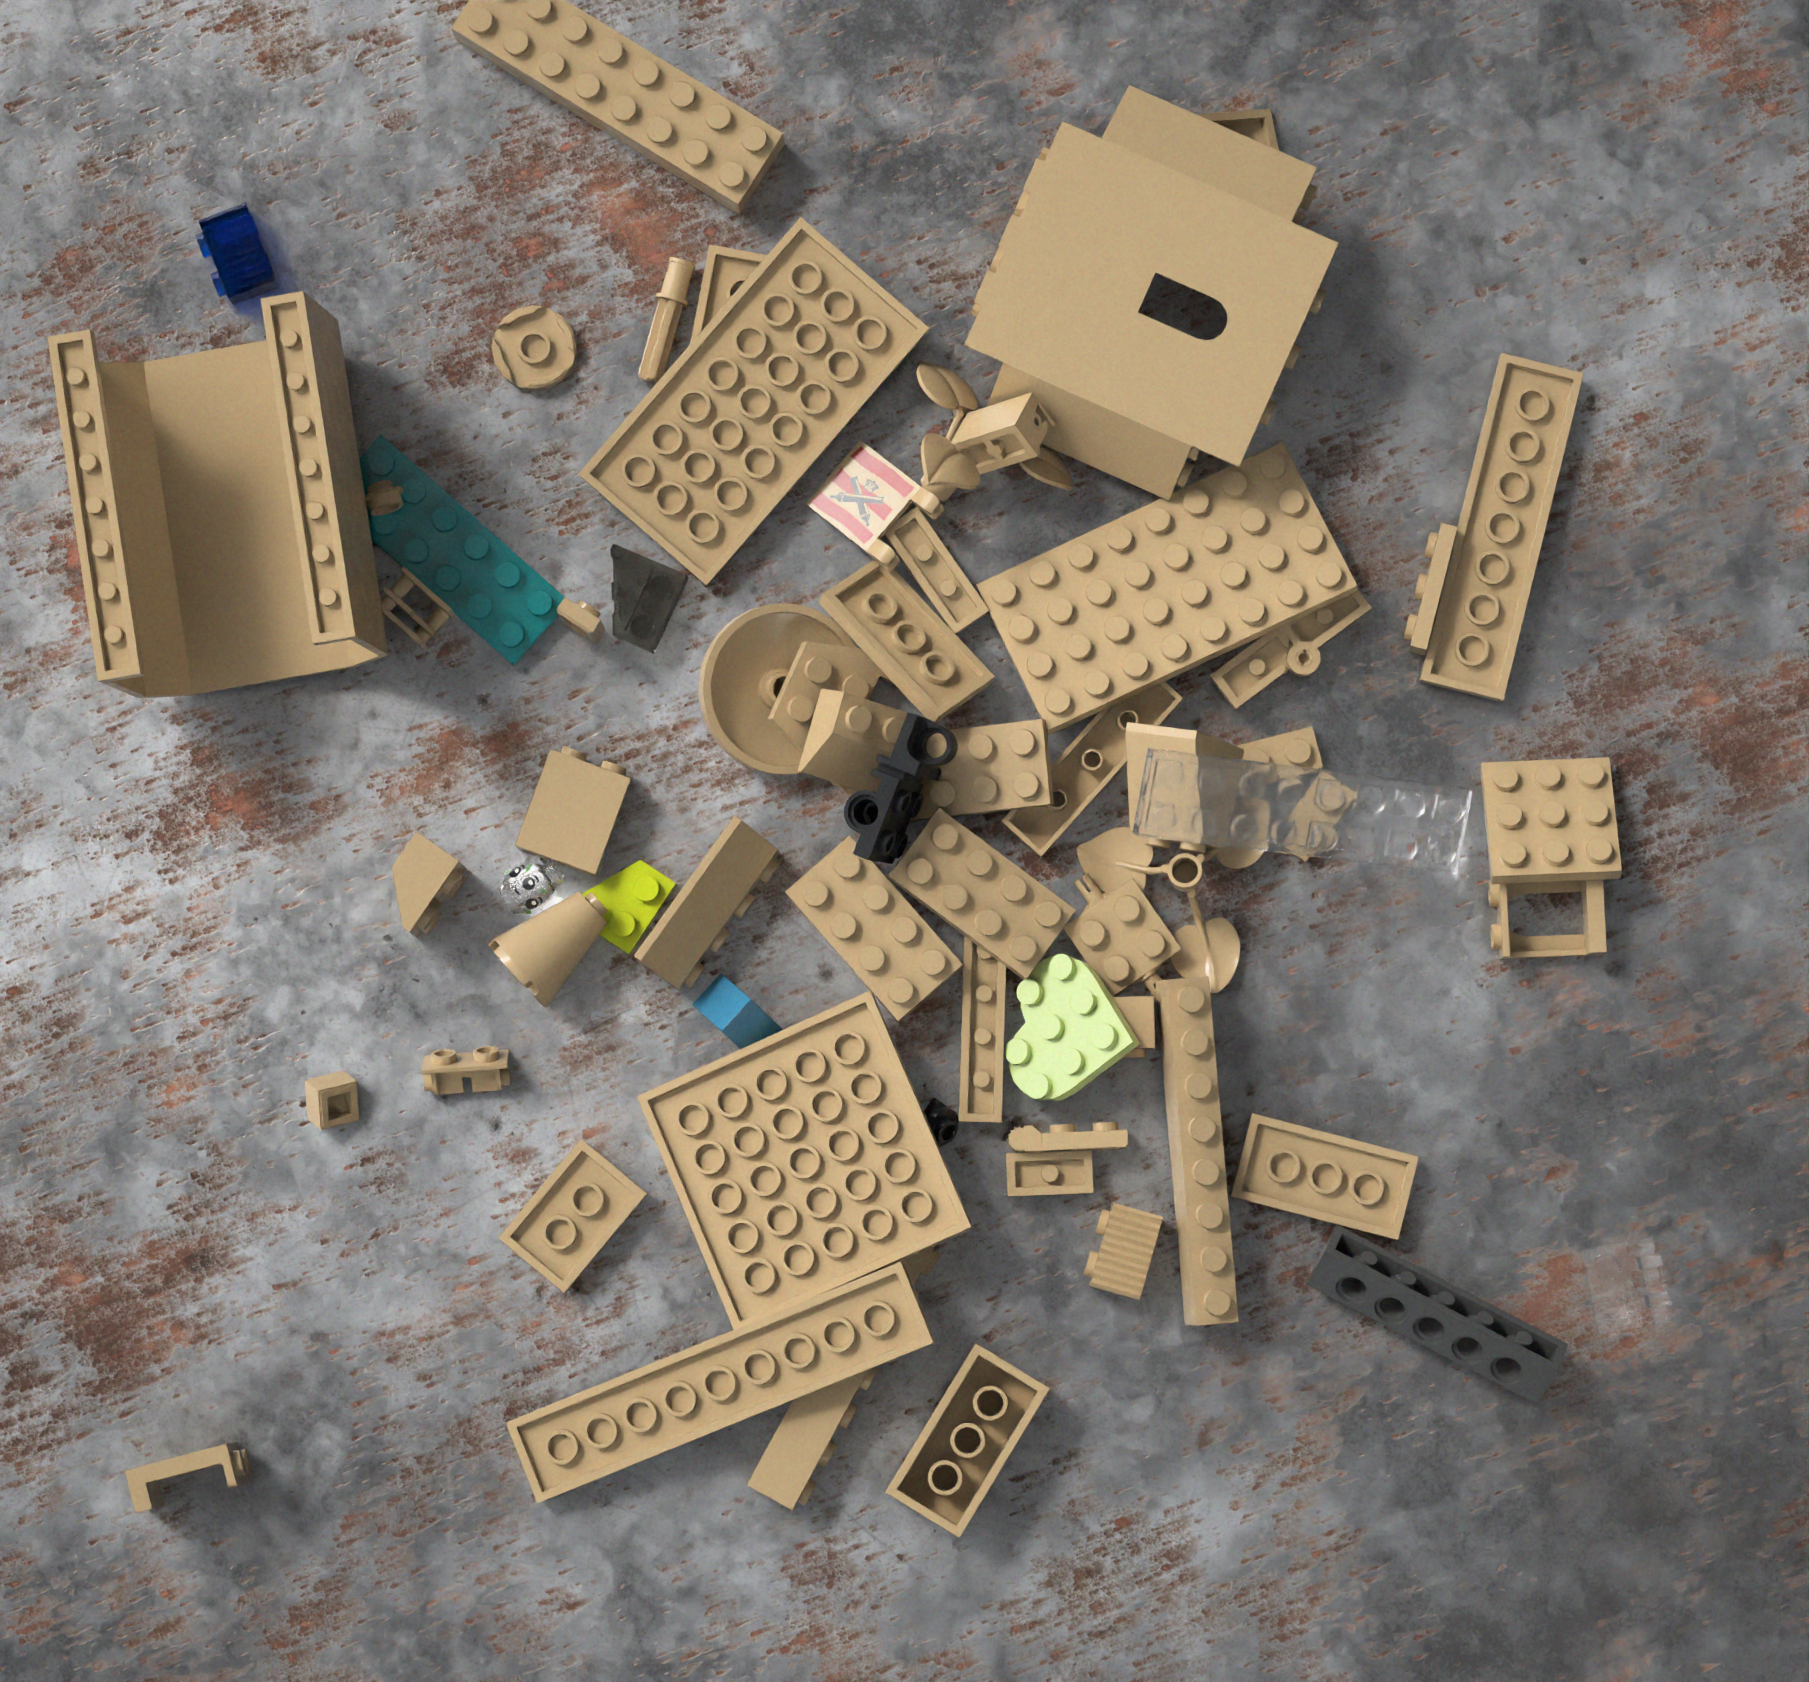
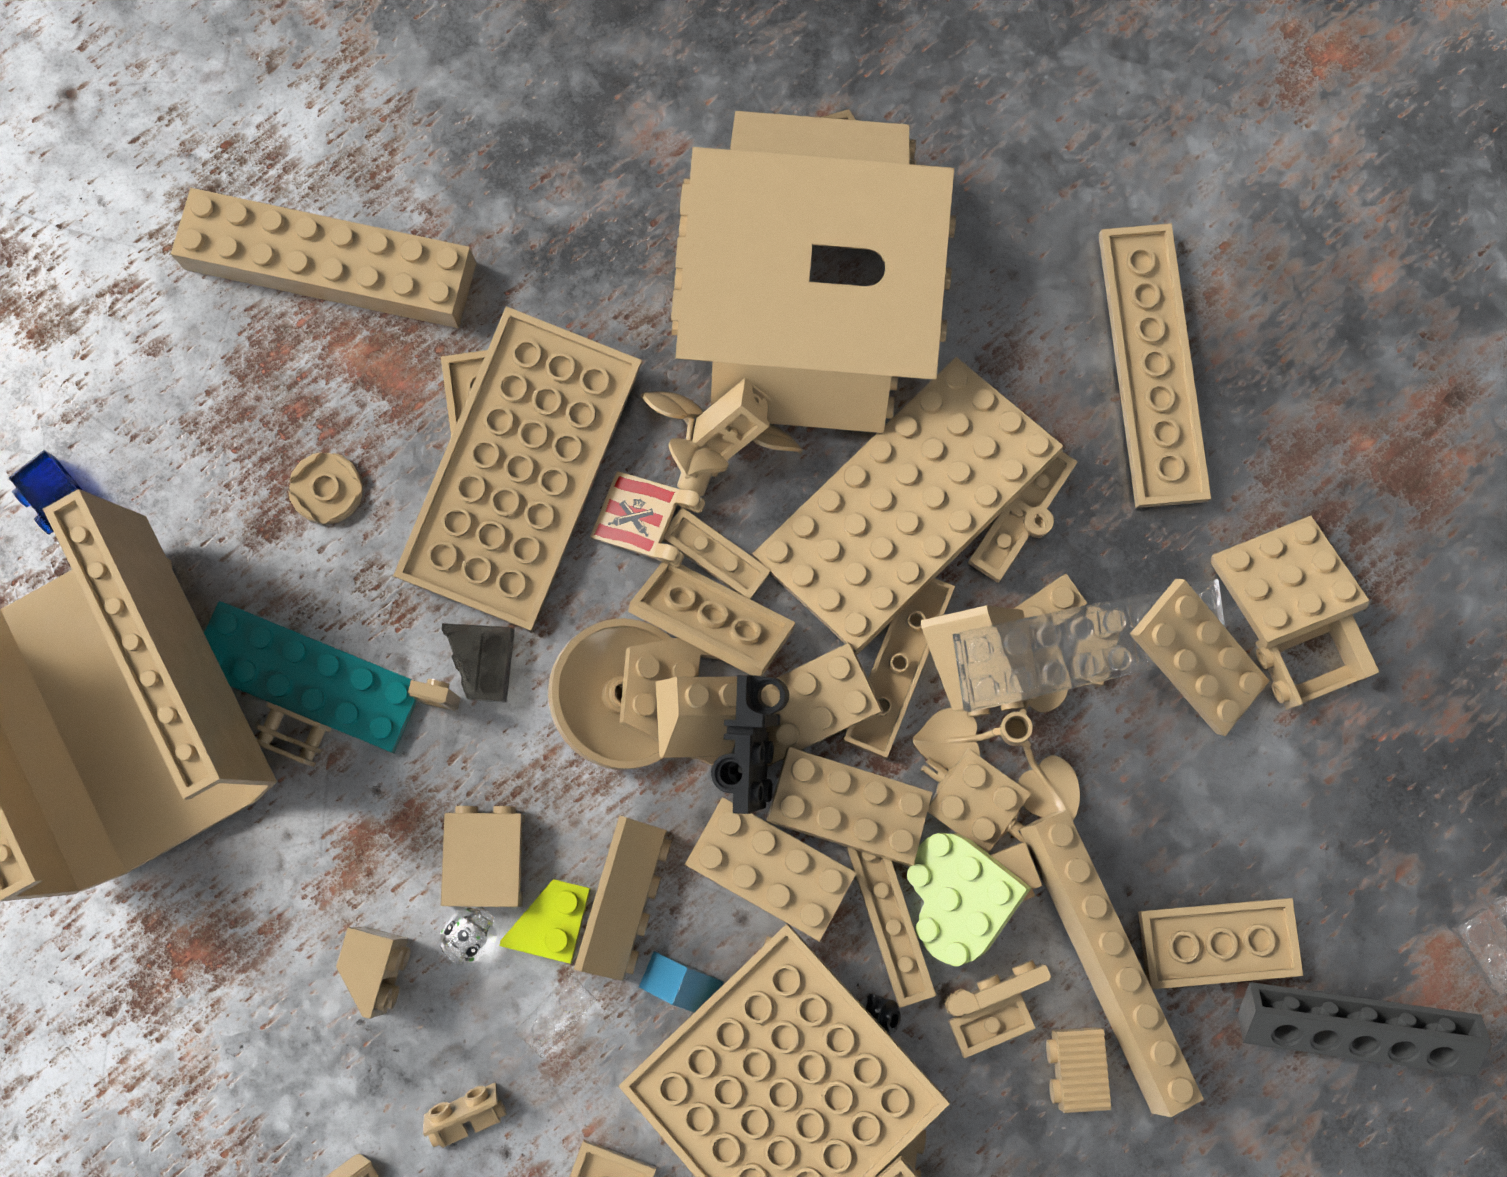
camera: 25 degrees left, 5 degrees down
tan plate [365,480,404,516] -> none
tan cone [488,891,608,1007] -> none
tan axle [638,257,695,384] -> none
tan plate [1403,523,1458,656] -> none
none -> tan plate [1130,579,1270,736]

